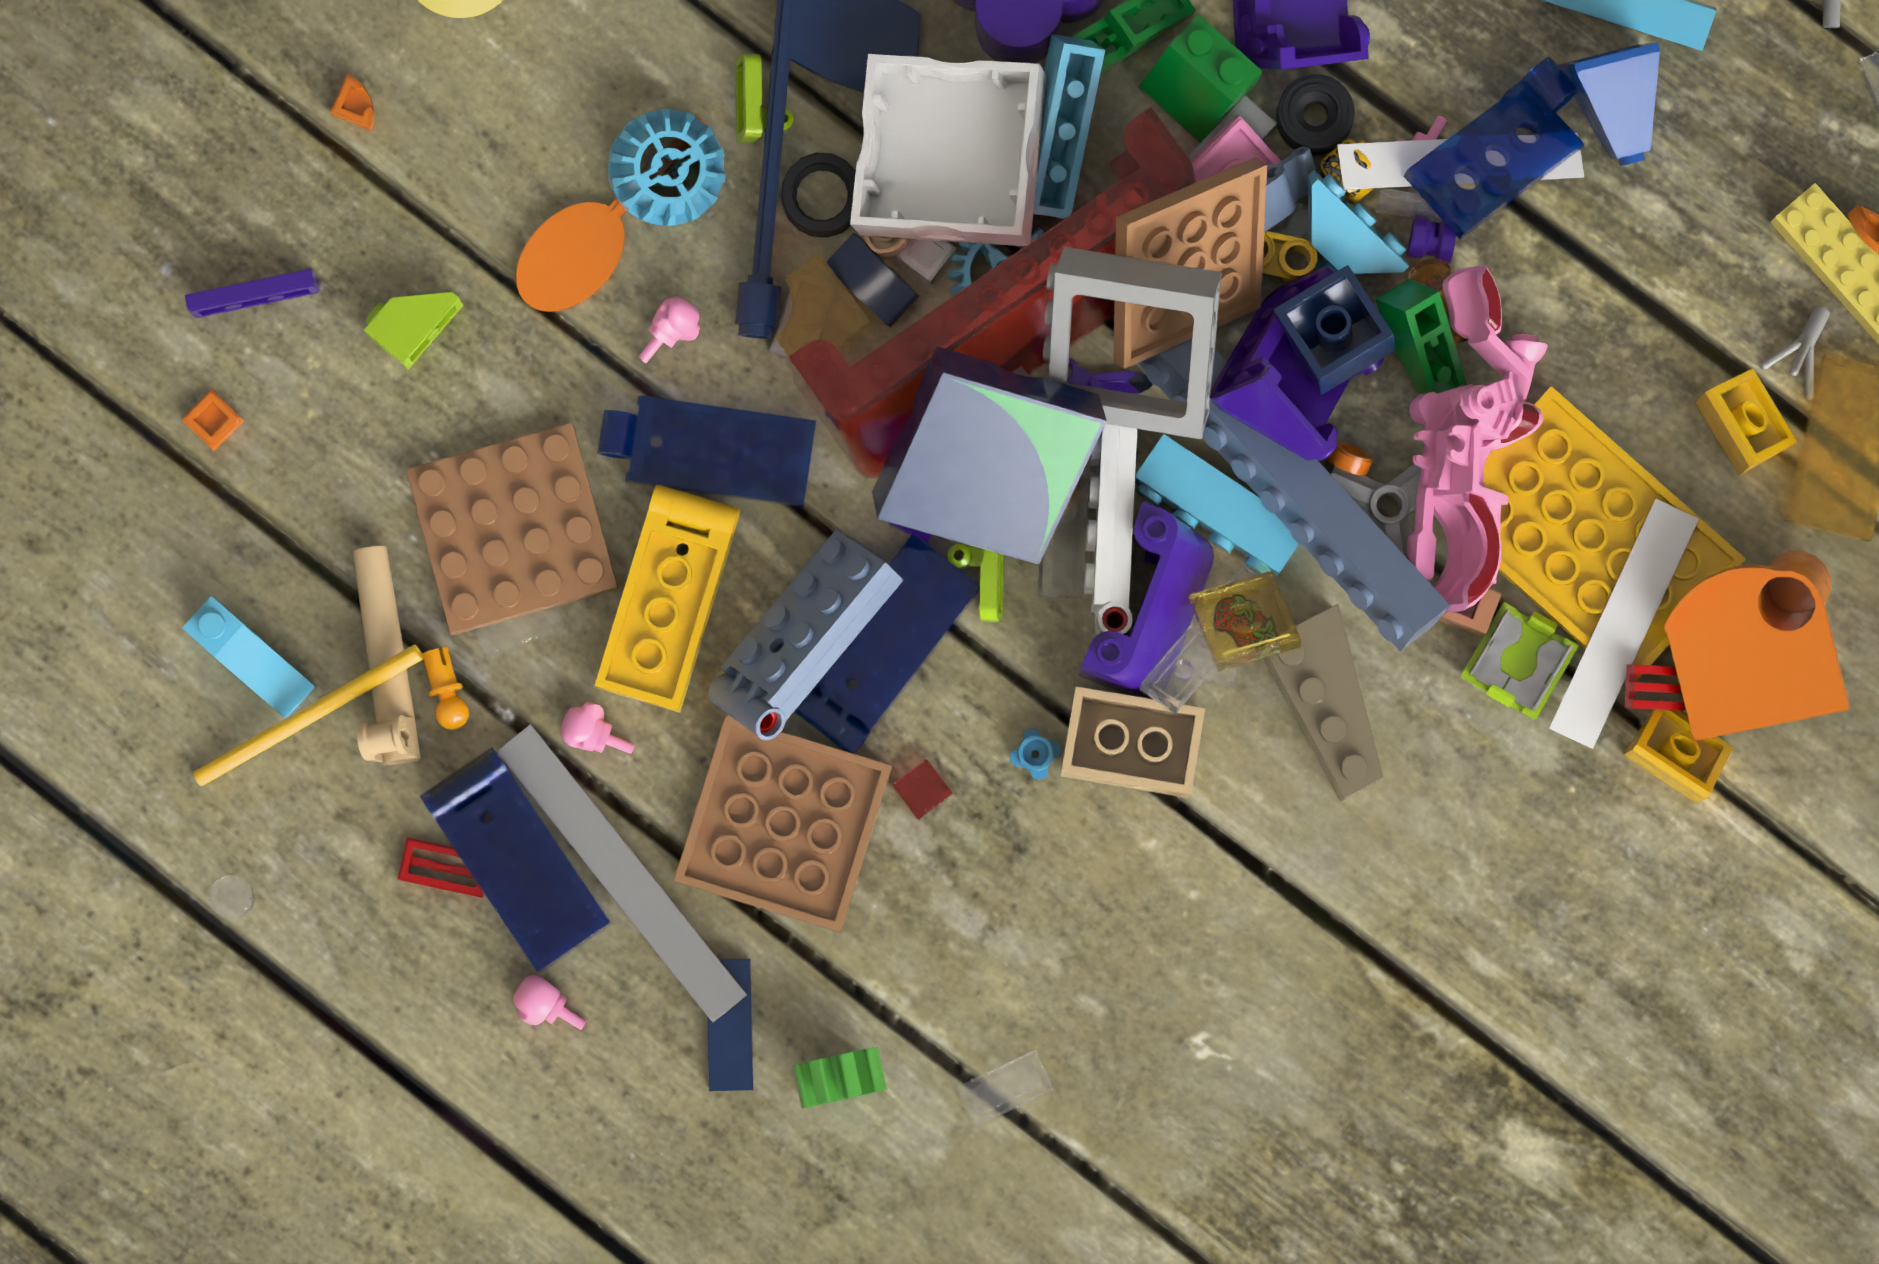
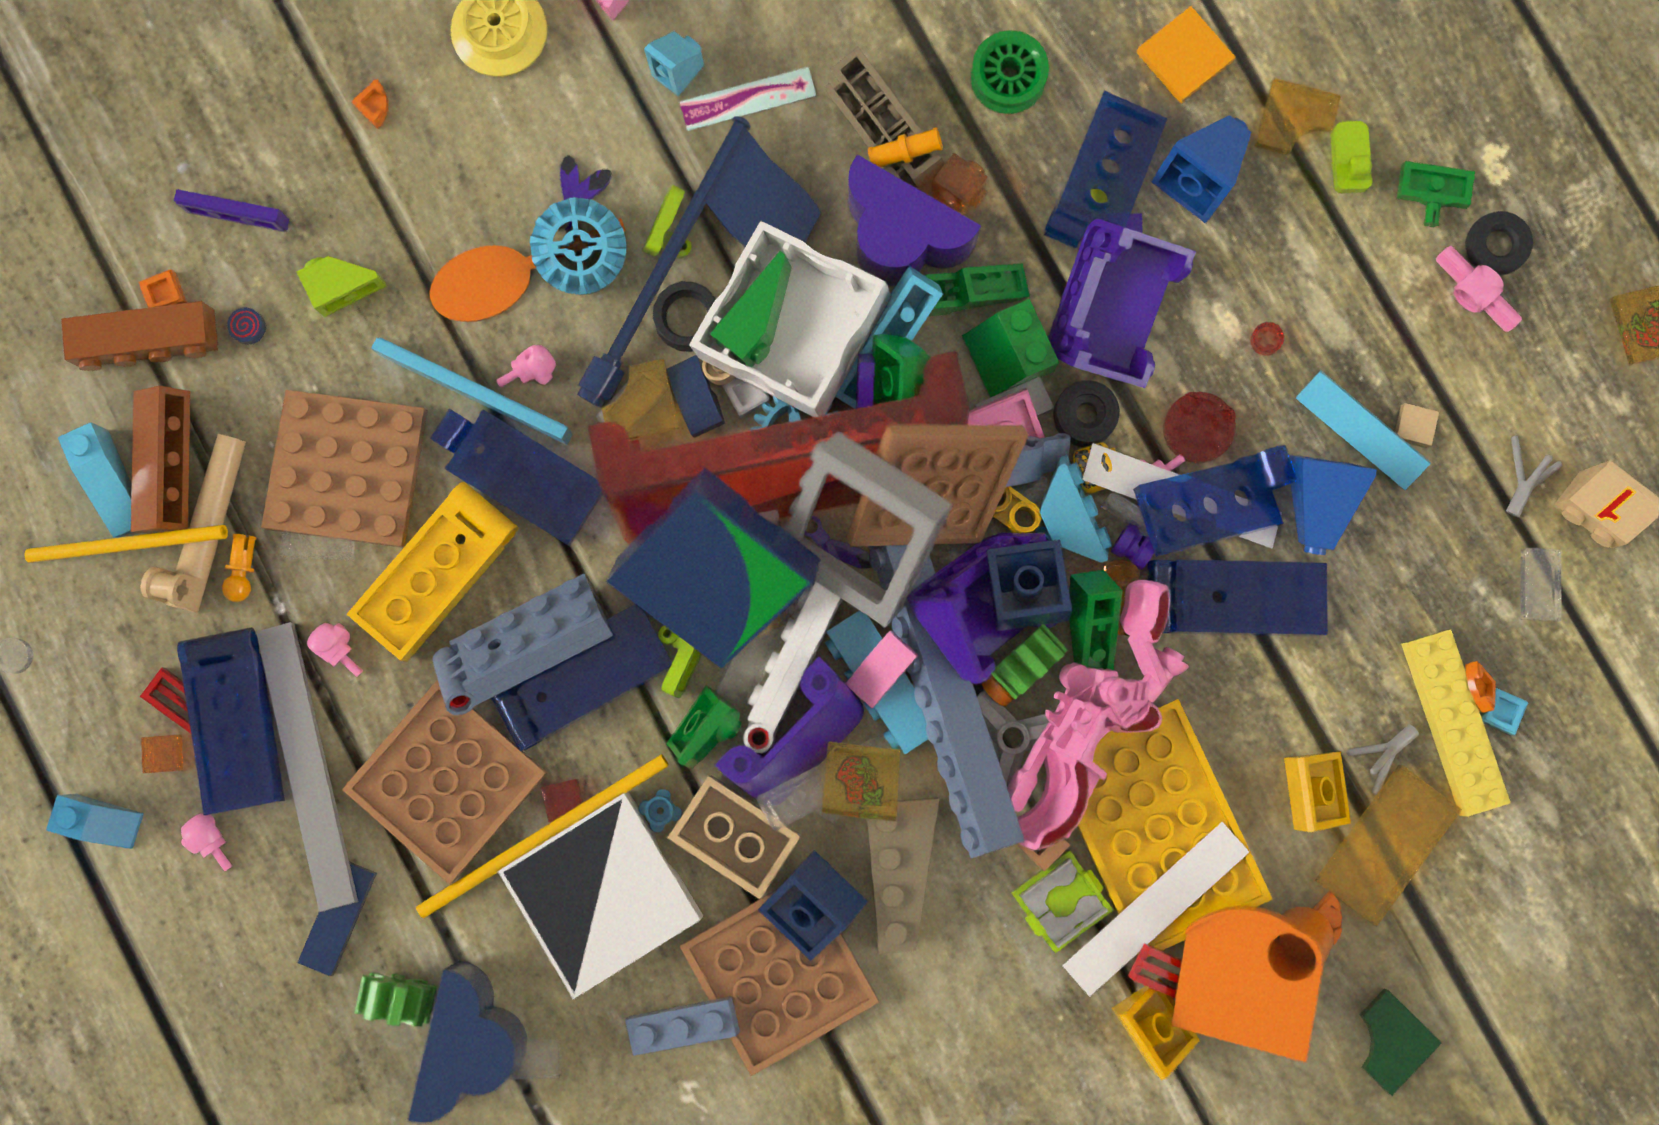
camera: 25 degrees right, 0 degrees up
none -> dark azure slope [46,794,144,849]
none -> dark orange brick [61,301,218,371]
none -> dark orange brick [131,386,190,534]
none -> clear orange tile [141,735,183,773]
none -> dark blue tile [227,308,266,345]
none -> medium azure tile [371,337,573,445]
none -> dark blue brick [407,961,528,1123]
none -> yellow piece [416,754,669,918]
none -> tile [498,792,703,999]
none -> dark purple piece [560,156,612,233]
none -> sand blue plate [625,996,740,1056]
none -> green slope [666,685,742,769]
none -> medium nougat plate [680,889,879,1076]
none -> green slope [710,251,792,367]
none -> dark blue slope [758,850,868,961]
none -> bright pink slope [846,631,919,709]
none -> dark purple tile [855,353,874,434]
none -> green slope [872,334,934,425]
none -> bright green gear [991,624,1068,700]
none -> clear blue hinge [1147,560,1328,637]
none -> clear red tile [1163,392,1236,463]
none -> orange tile [1313,892,1342,945]

